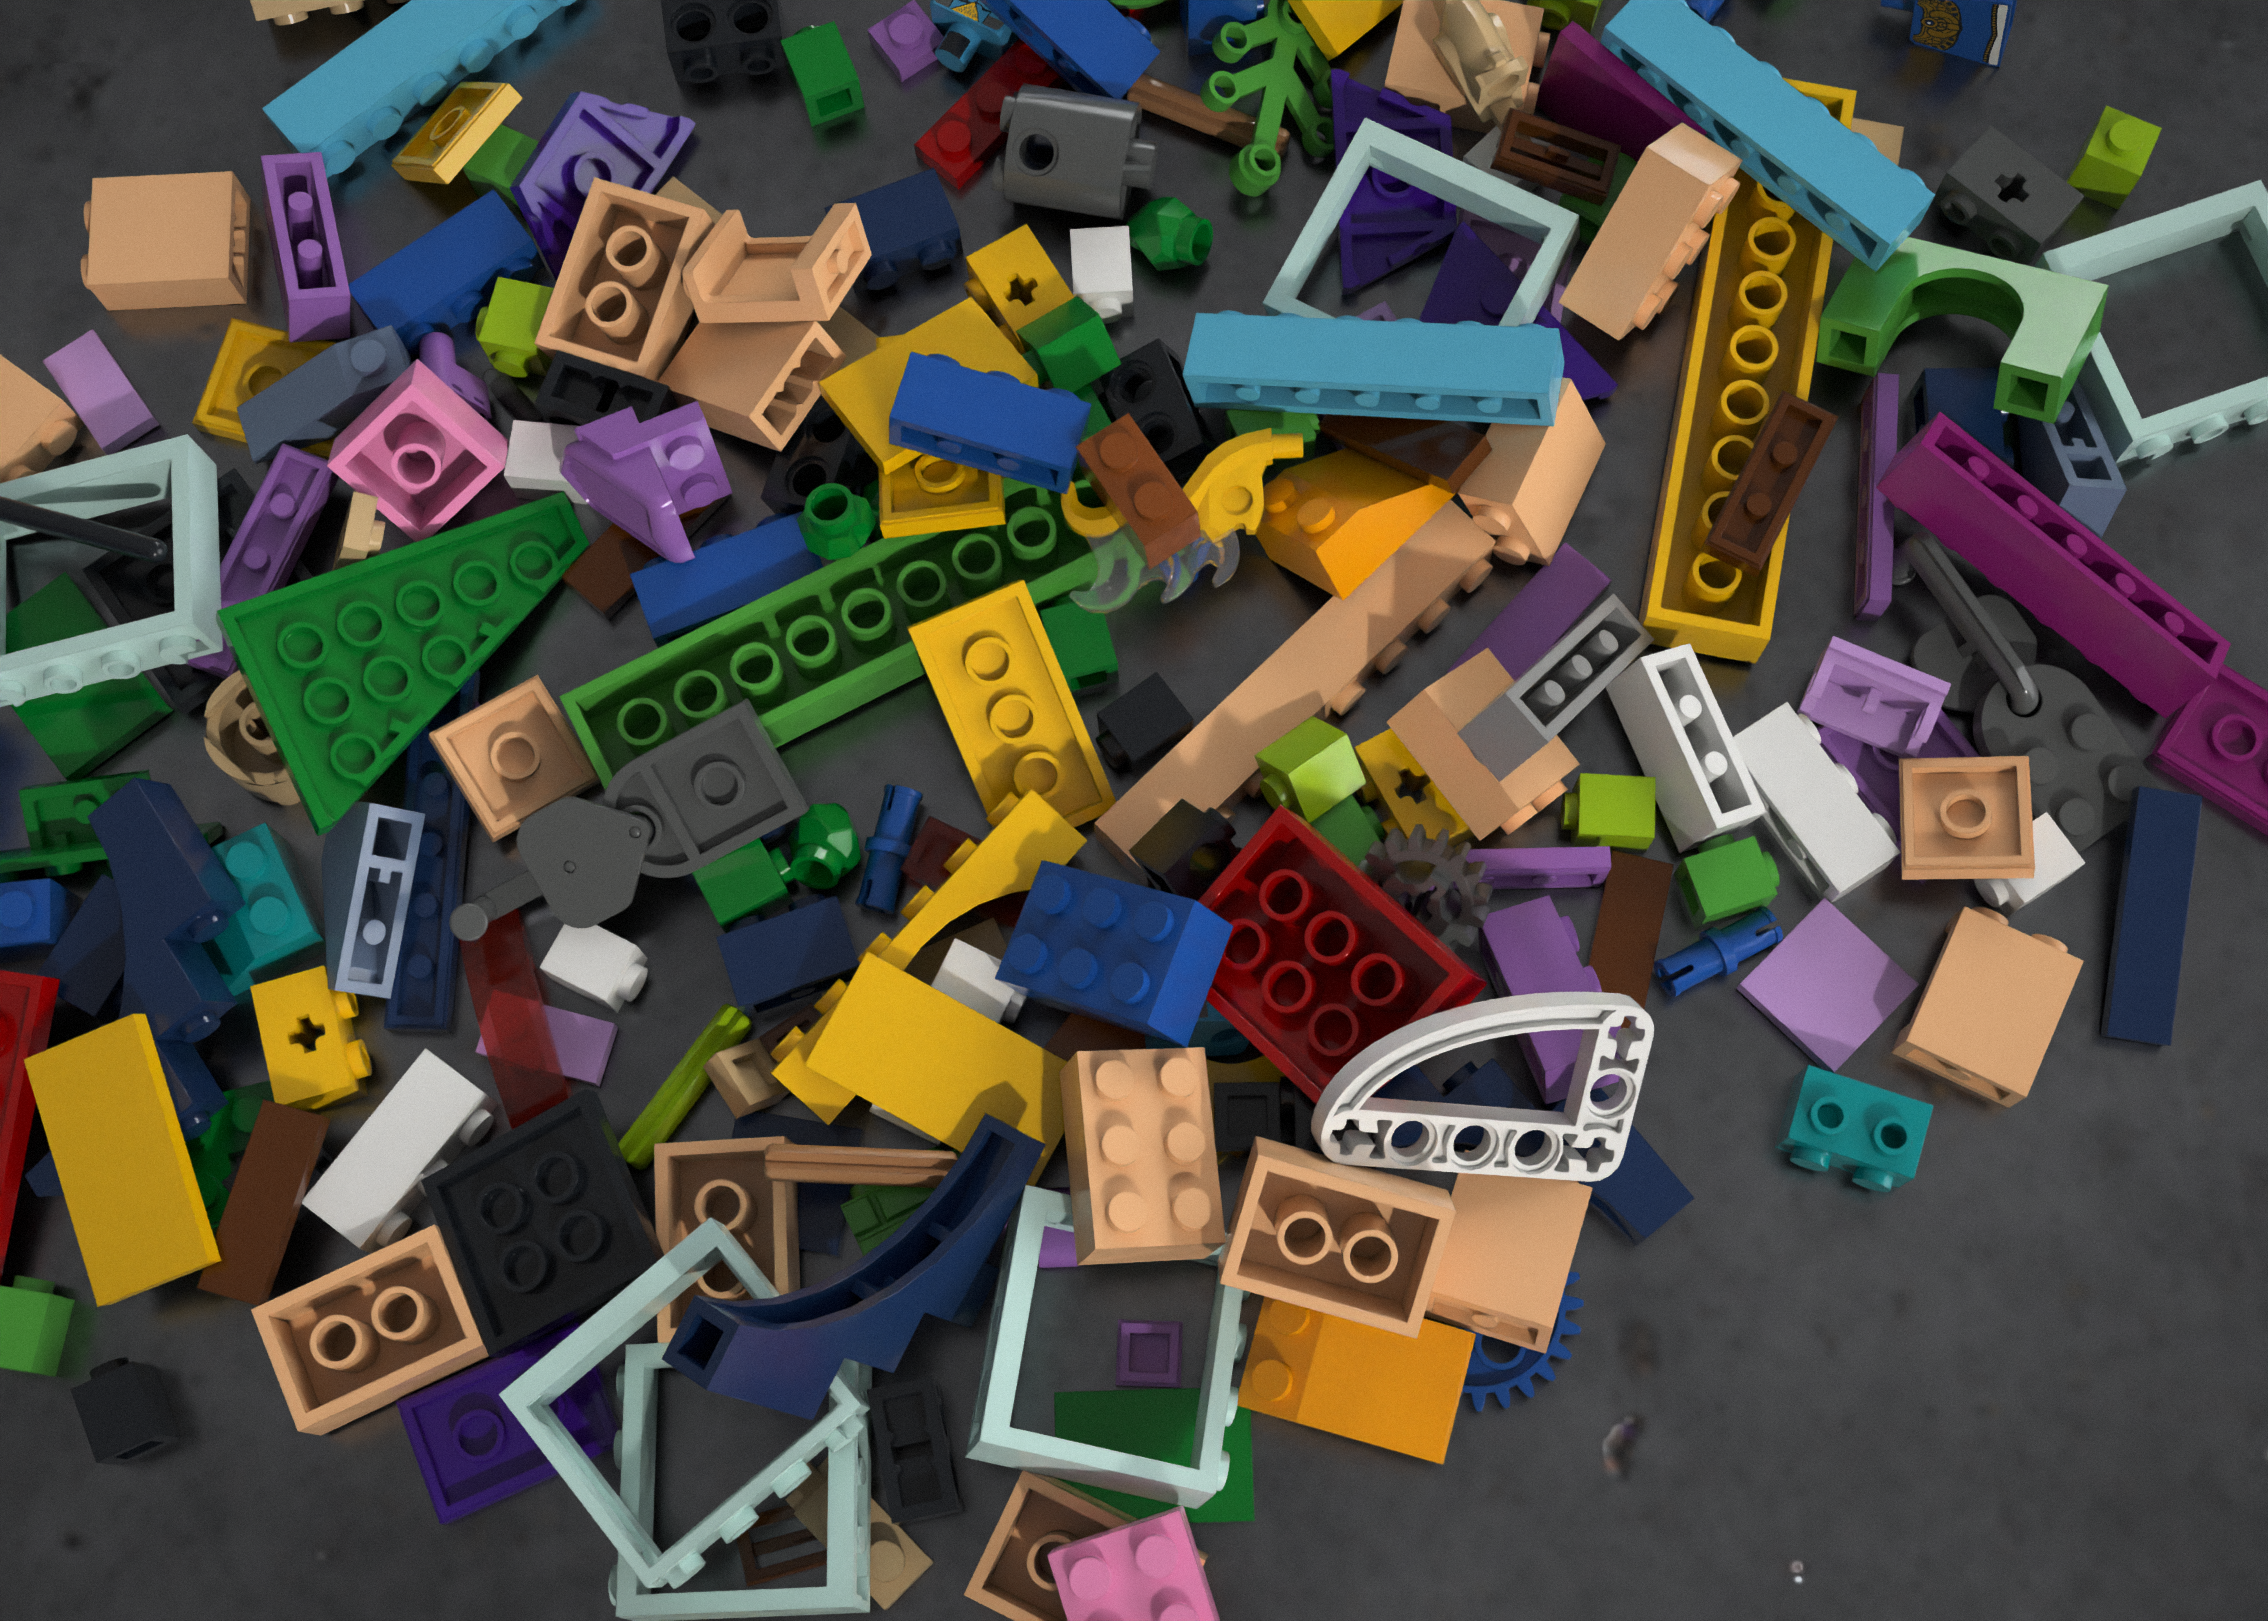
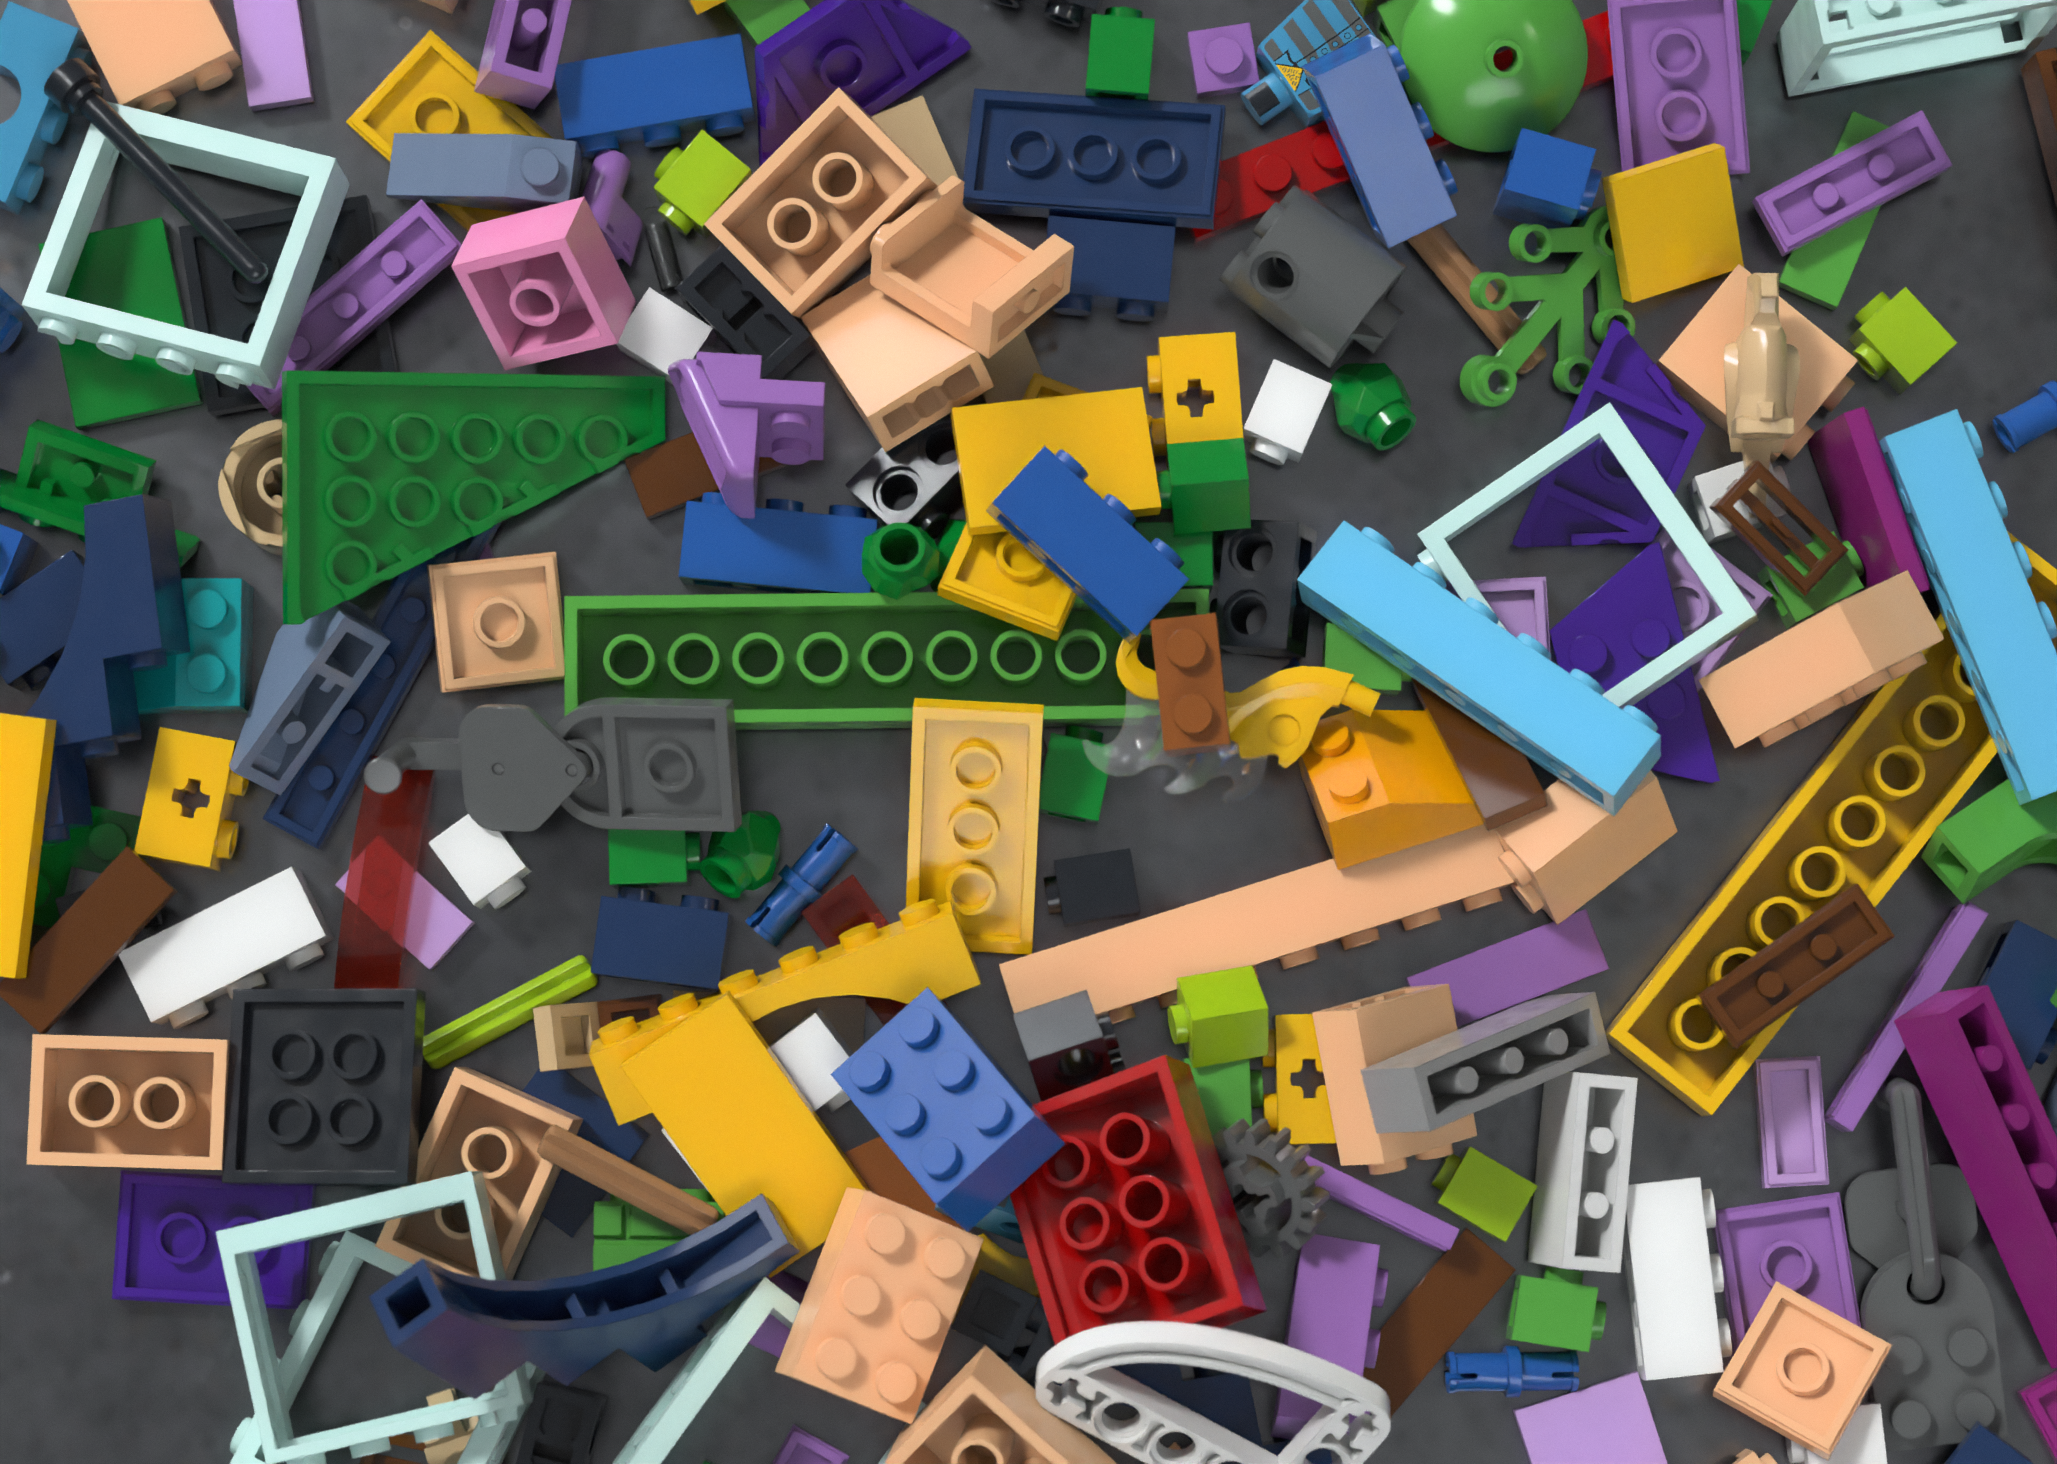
camera: 25 degrees right, 10 degrees up
tan plate [332,491,385,571] -> none
lavender hinge [1796,636,1951,758] -> none
none -> dark blue tile [963,88,1226,229]
none -> lavender tile [1753,1056,1829,1188]

